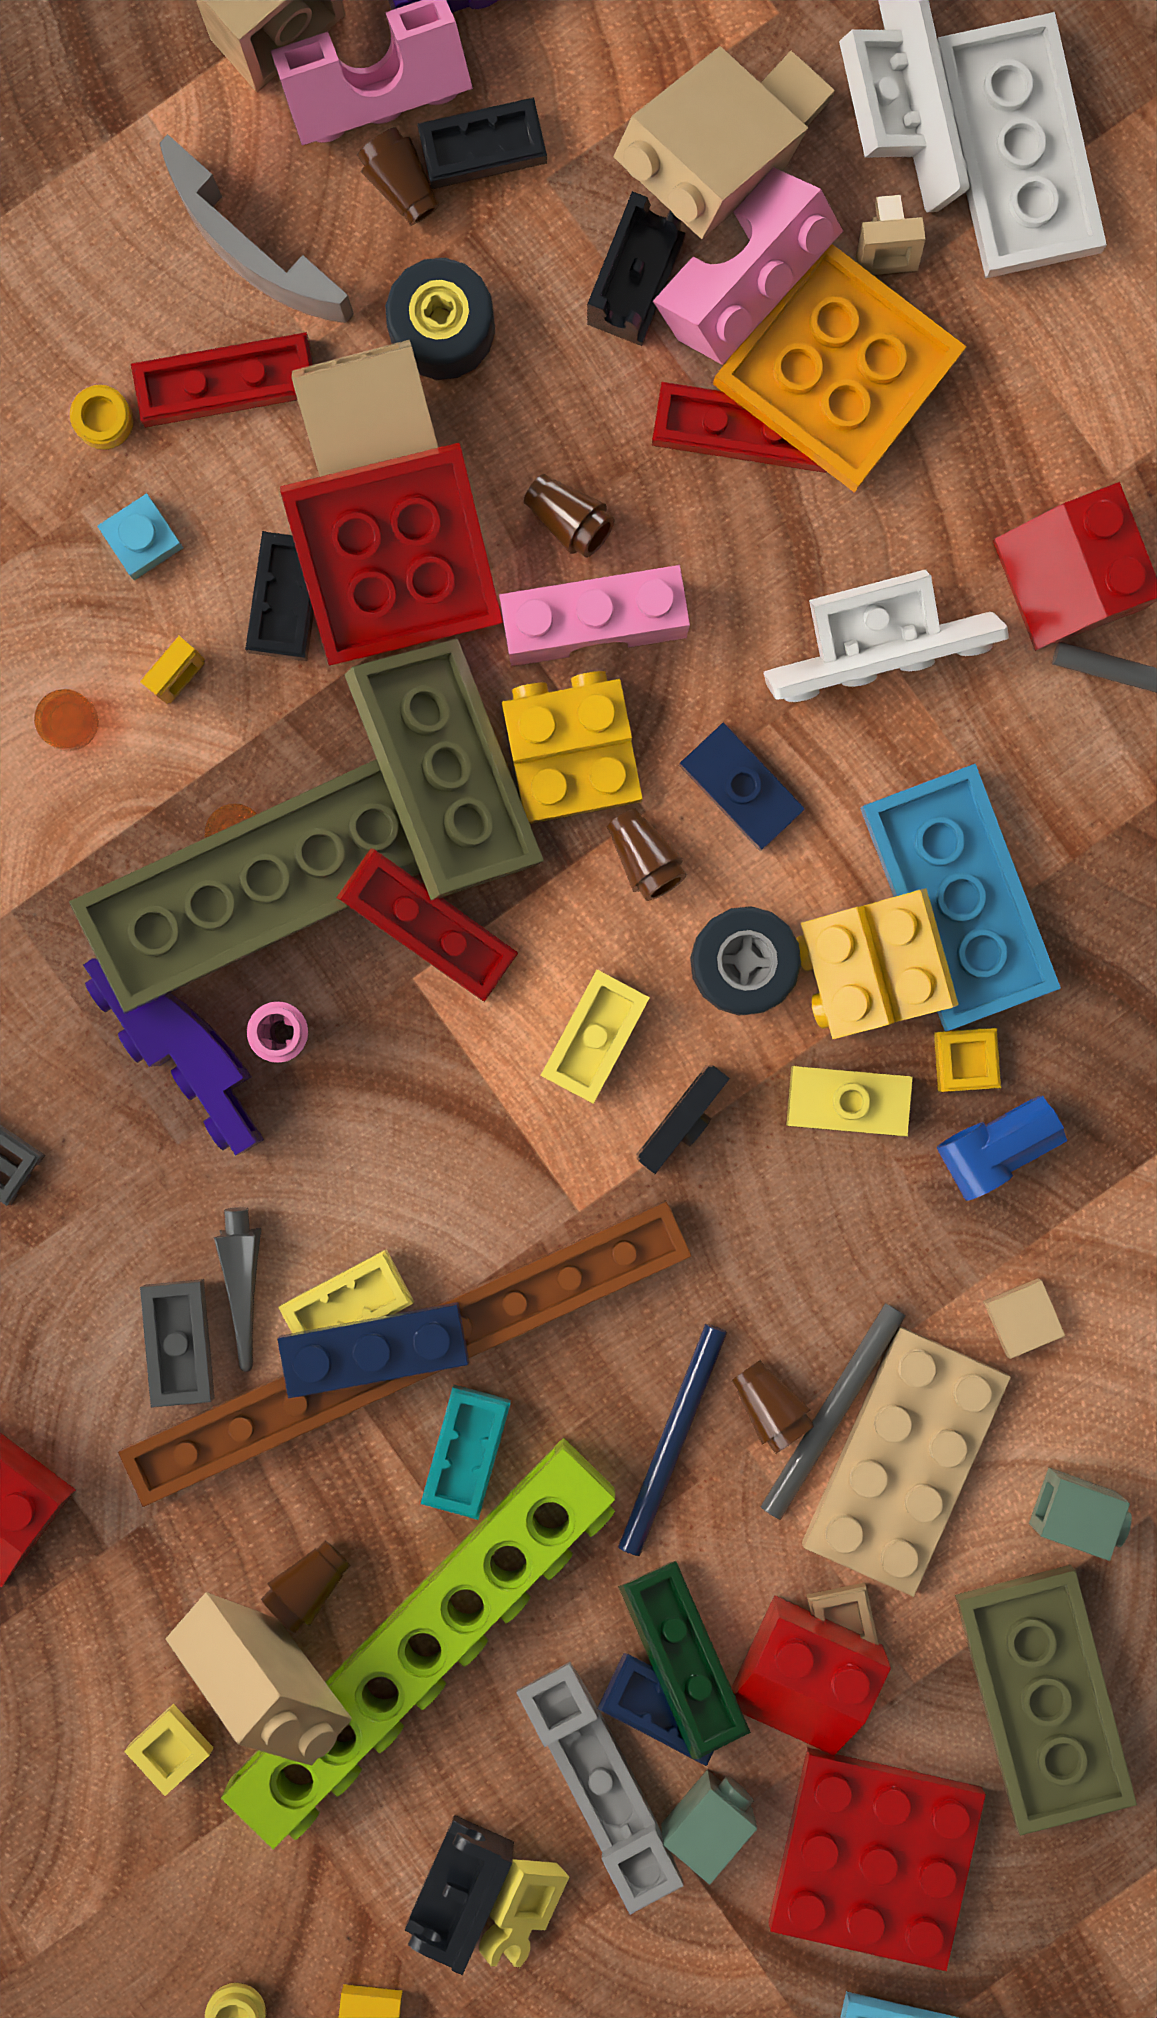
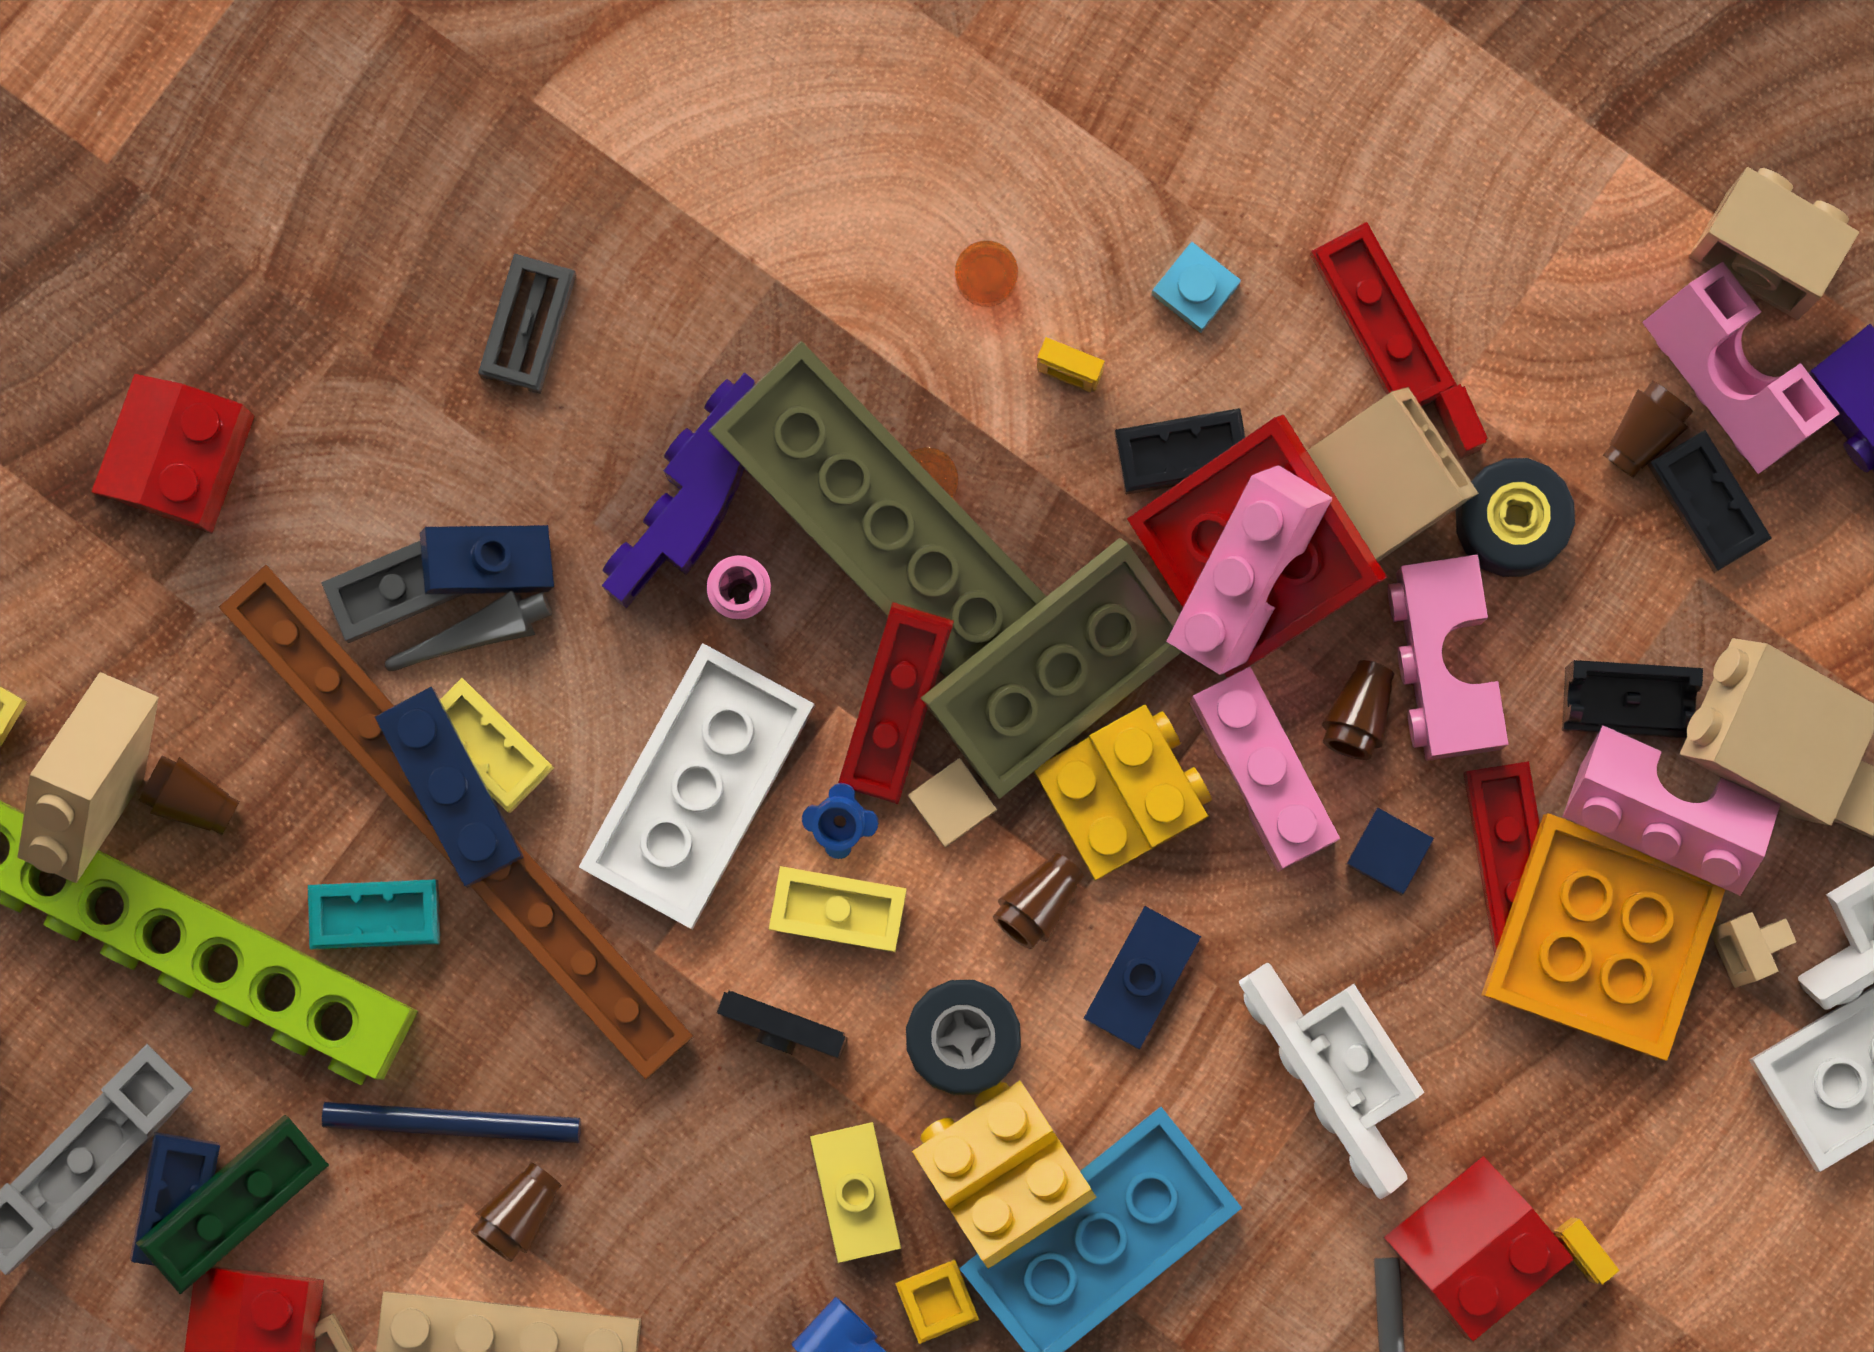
camera: 80 degrees right, 5 degrees down
yellow tile [70,385,133,450] -> none
light grey slope [160,134,354,323] -> none
sand green brick [661,1769,757,1885] -> none
dark grey bar [760,1303,906,1520] -> none
none -> dark blue plate [419,525,554,595]
none -> white plate [579,643,815,930]
none -> blue plate [802,783,879,859]
none -> tan tile [908,758,997,848]
none -> bright pink arch [1166,465,1332,675]
none -> dark blue tile [1345,808,1434,896]
none -> bright pink arch [1388,555,1509,761]
none -> red tile [1434,384,1488,460]
none -> yellow tile [1554,1217,1620,1285]

